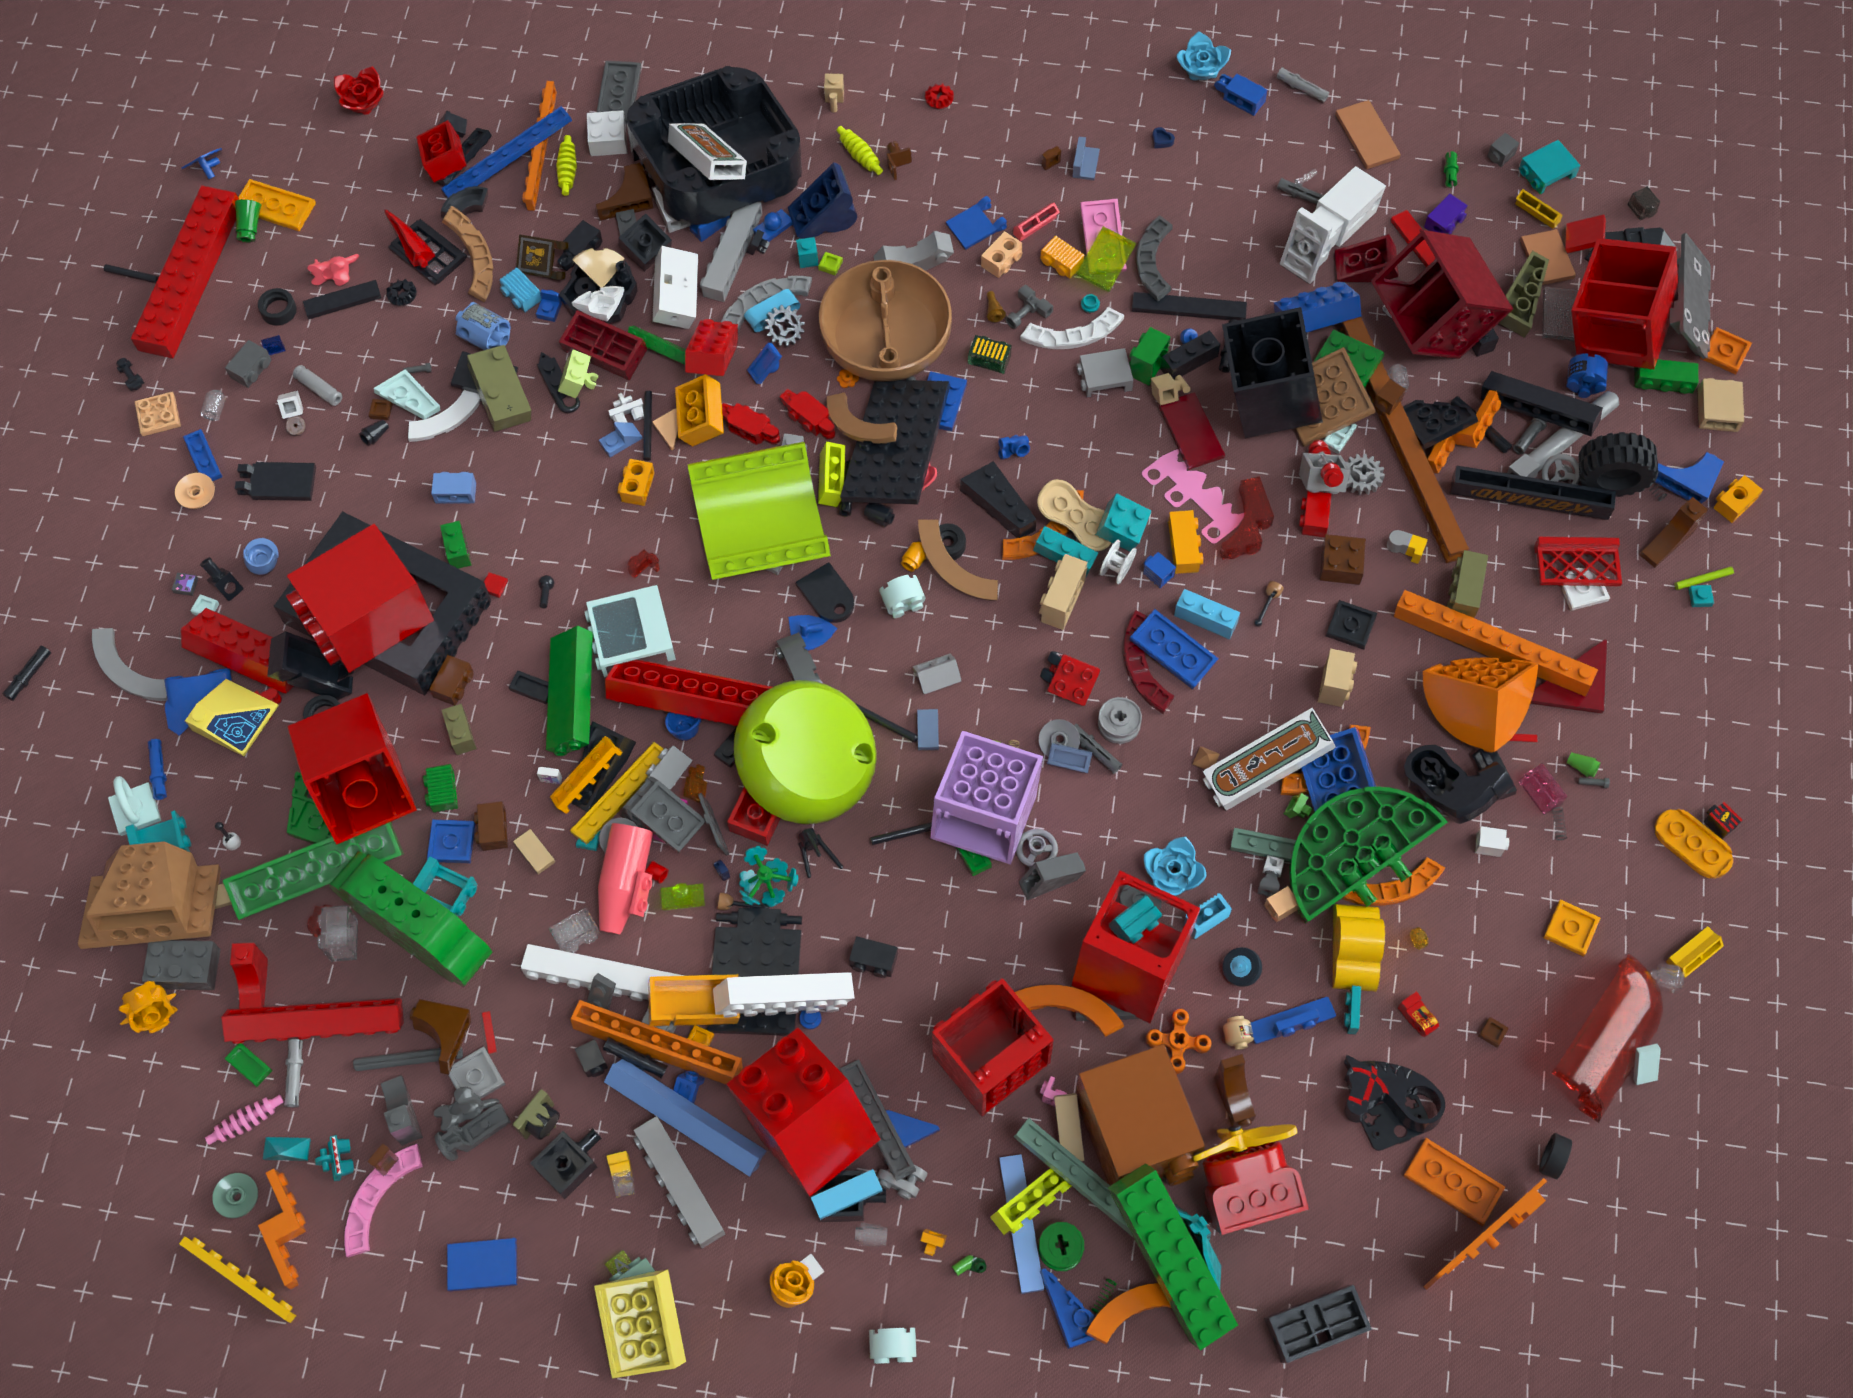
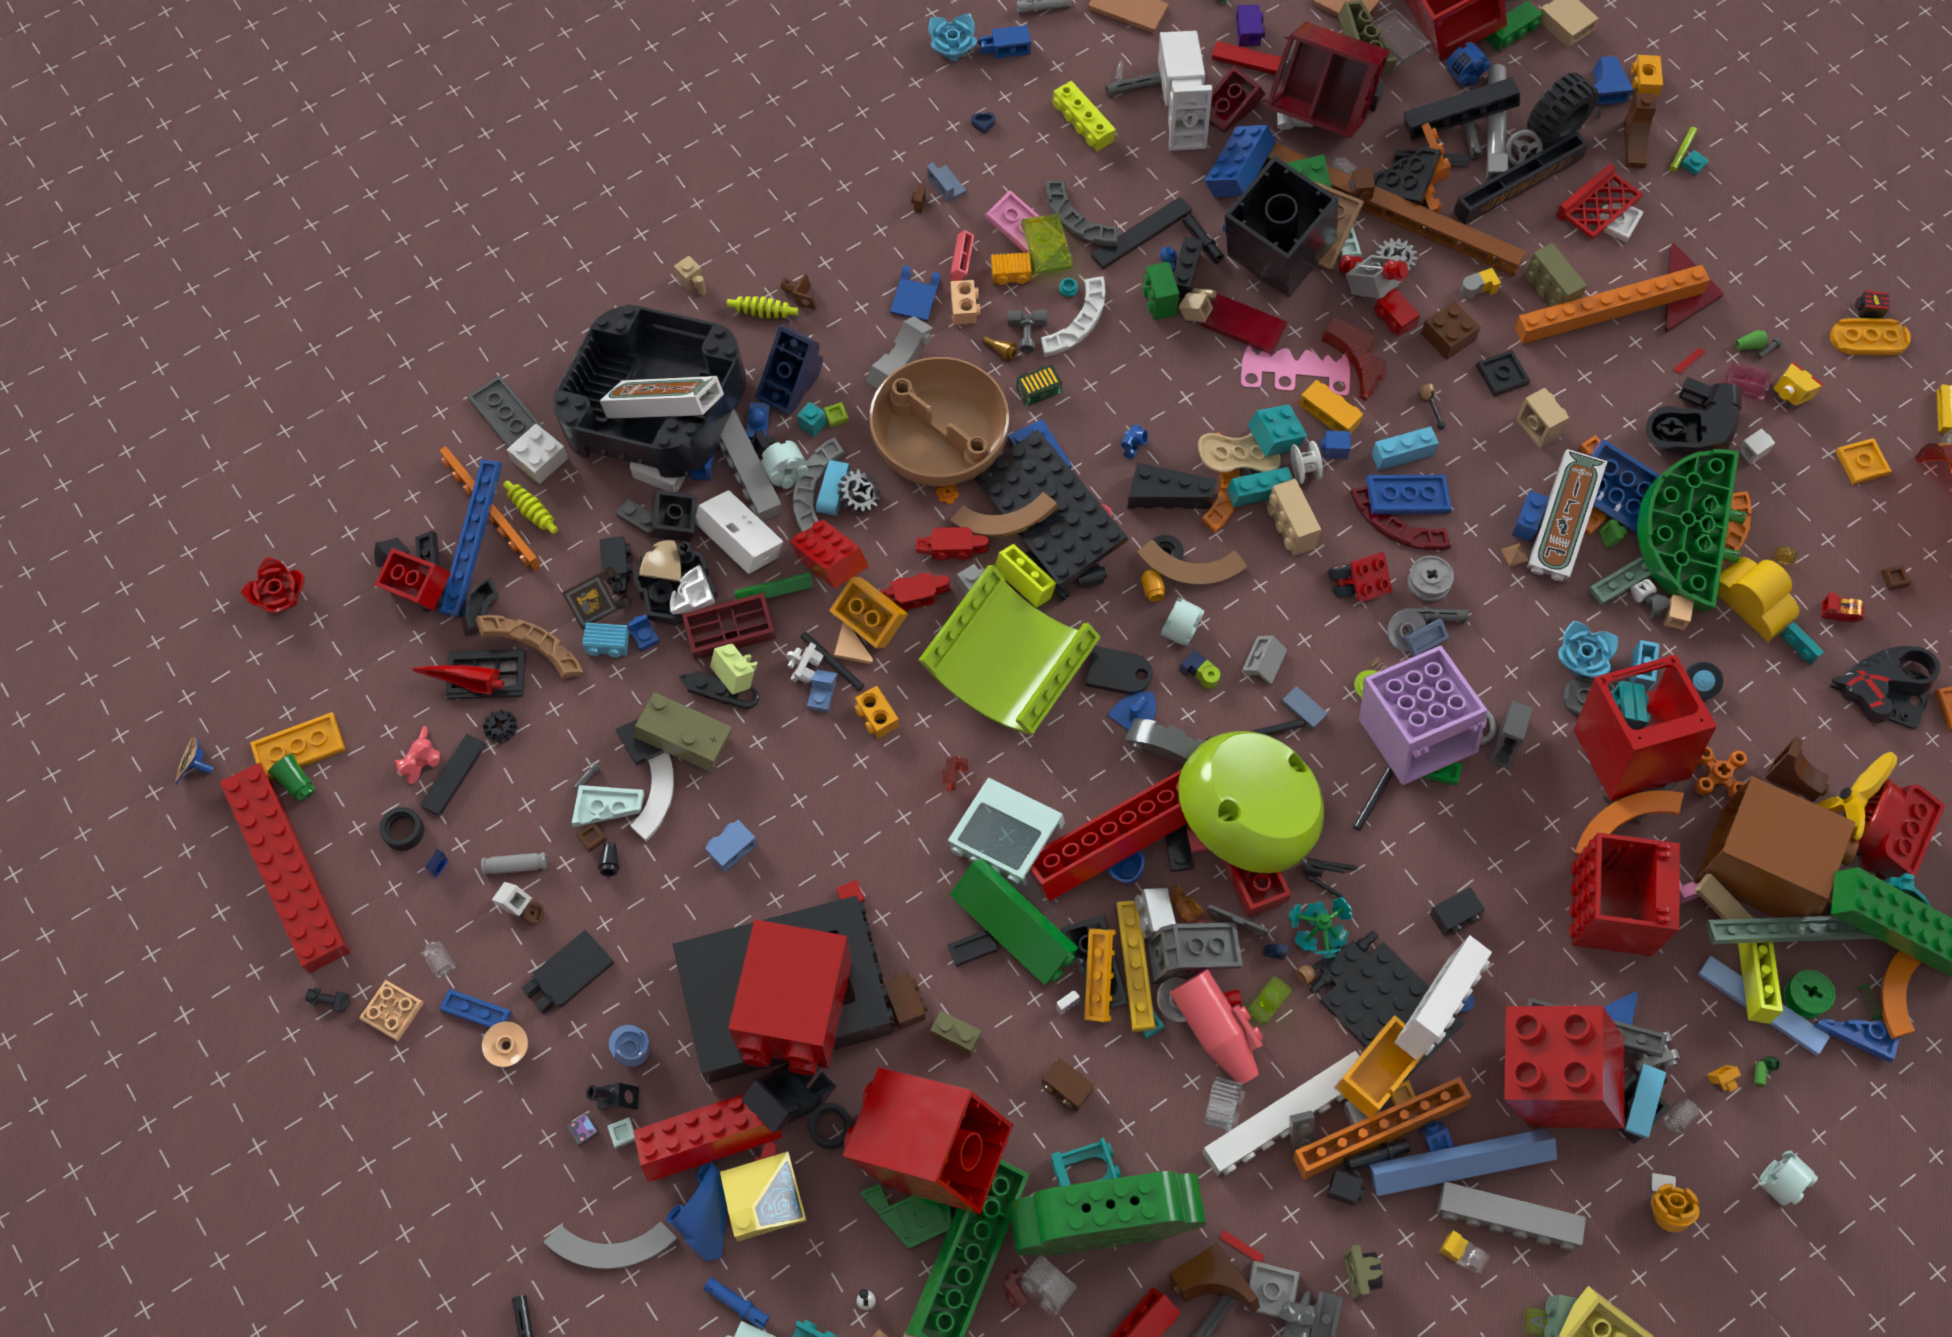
camera: 45 degrees left, 0 degrees up
black bar [104,264,159,283] -> none
dark grey brick [225,340,272,388] -> none
green brick [423,764,458,813] -> none
blue plate [427,820,476,863] -> none
green brick [440,520,472,569] -> none
medium blue cylinder [456,302,511,351] -> none
tan tile [513,829,555,875] -> none
black brick [530,1128,602,1199] -> none
black bar [538,575,555,609] -> none
reddish brown arch [596,163,654,221] -> none
blue tile [747,343,782,384] -> none
red gear [925,83,954,109] -> none
light grey panel [1076,348,1133,397] -> none
tan head [1223,1016,1254,1050] -> none
blue bracket [1251,997,1336,1044] -> none
orange brick [1423,657,1538,752] -> none
none -> light aqua brick [761,441,809,489]
none -> neon yellow brick [1052,81,1116,151]
none -> leg [1179,650,1220,689]
none -> blue brick [1512,490,1549,542]
none -> yellow torso [1774,361,1824,406]

